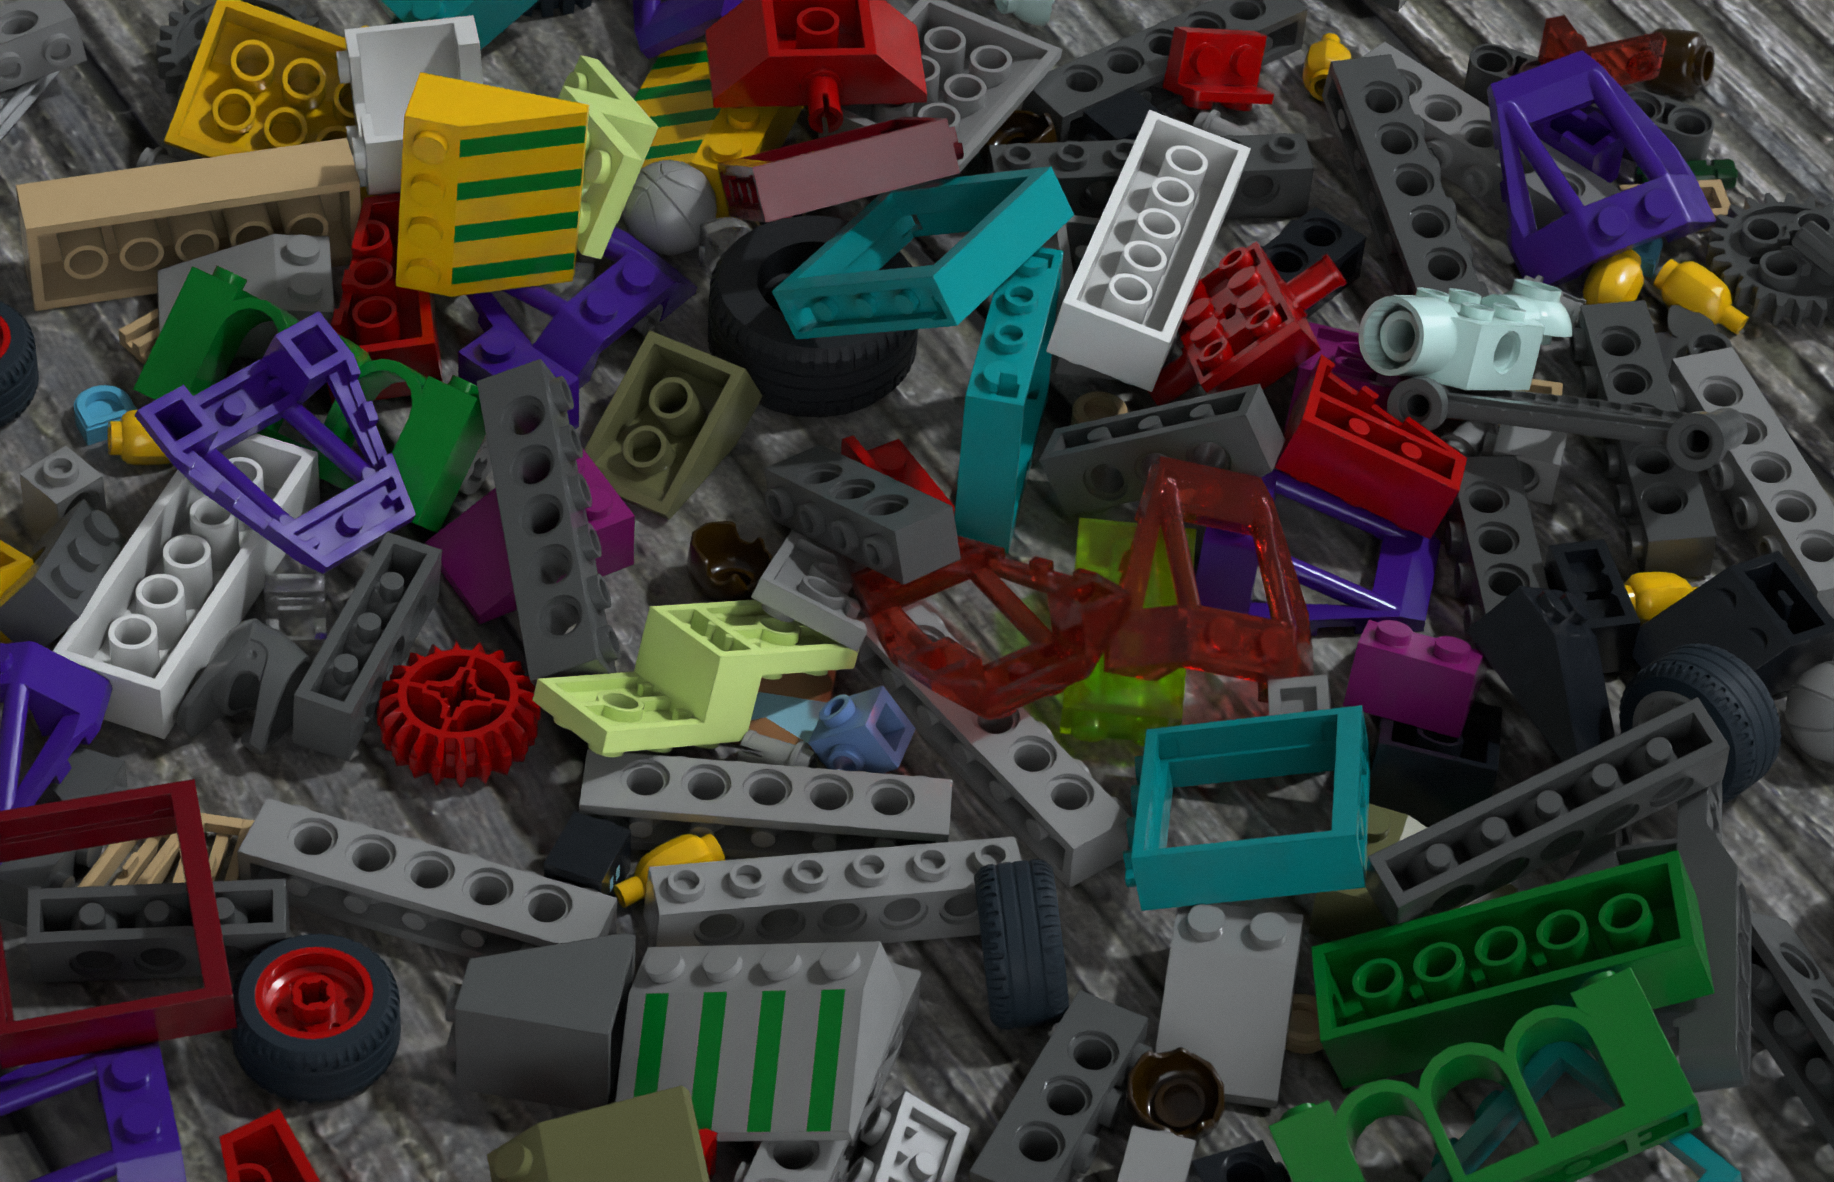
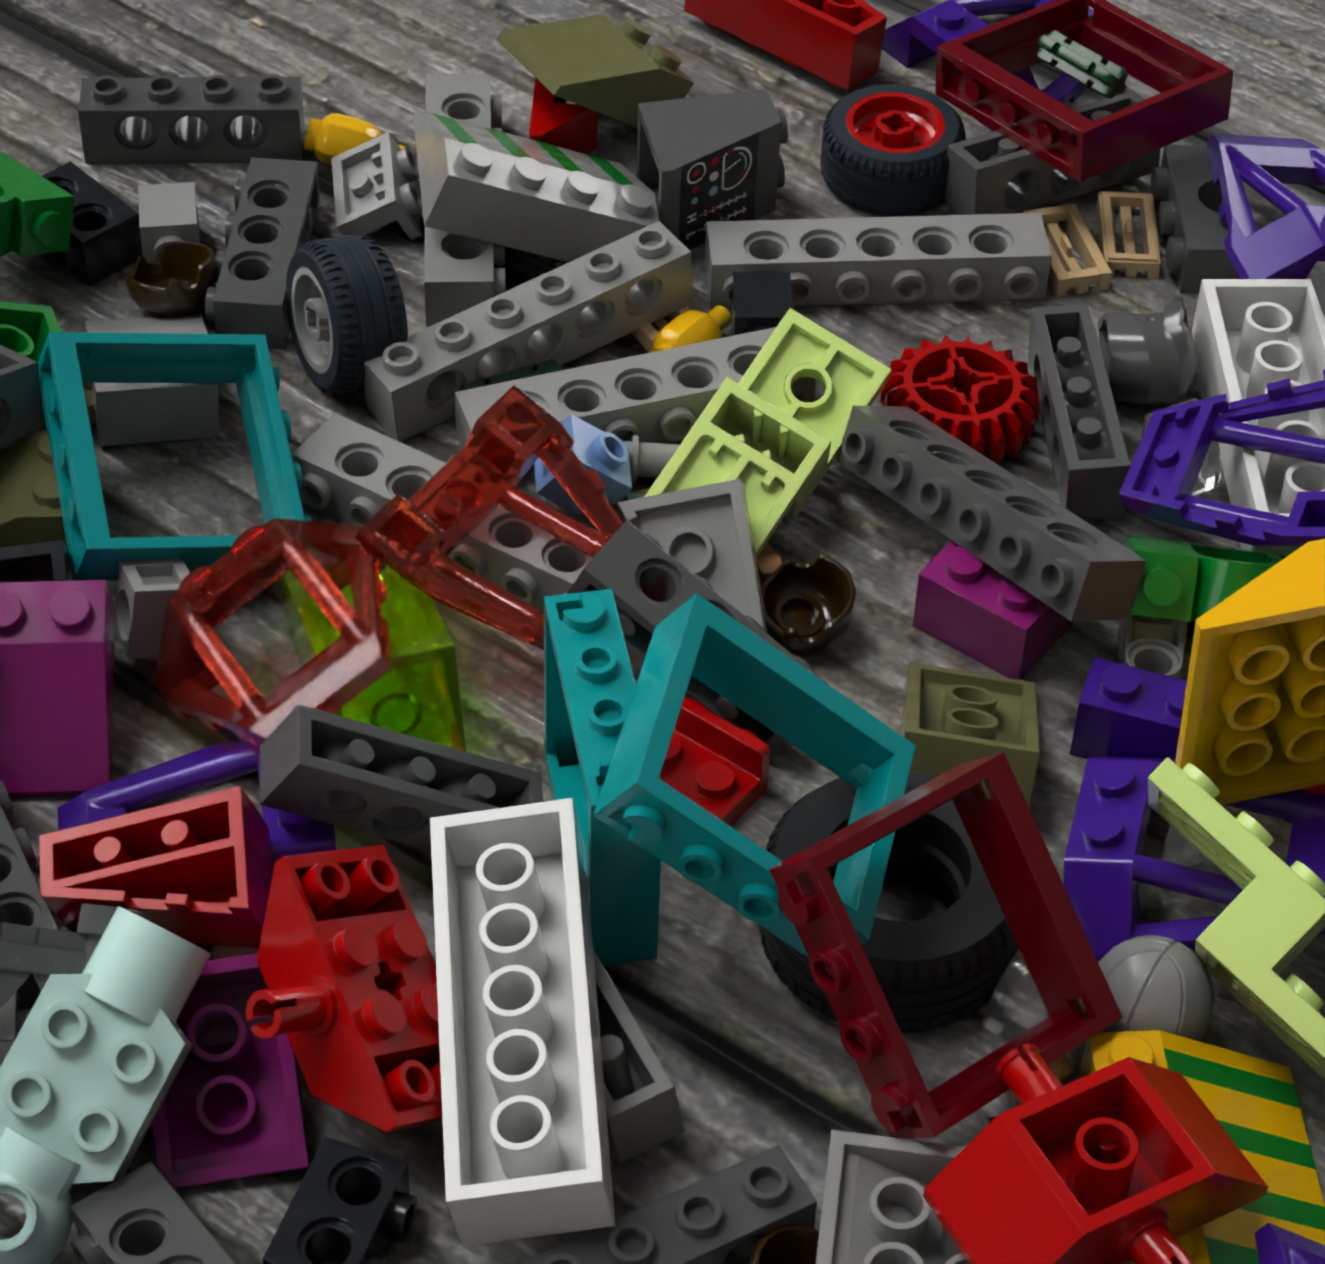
camera: 160 degrees right, 0 degrees up
none -> axle [1037,30,1128,99]

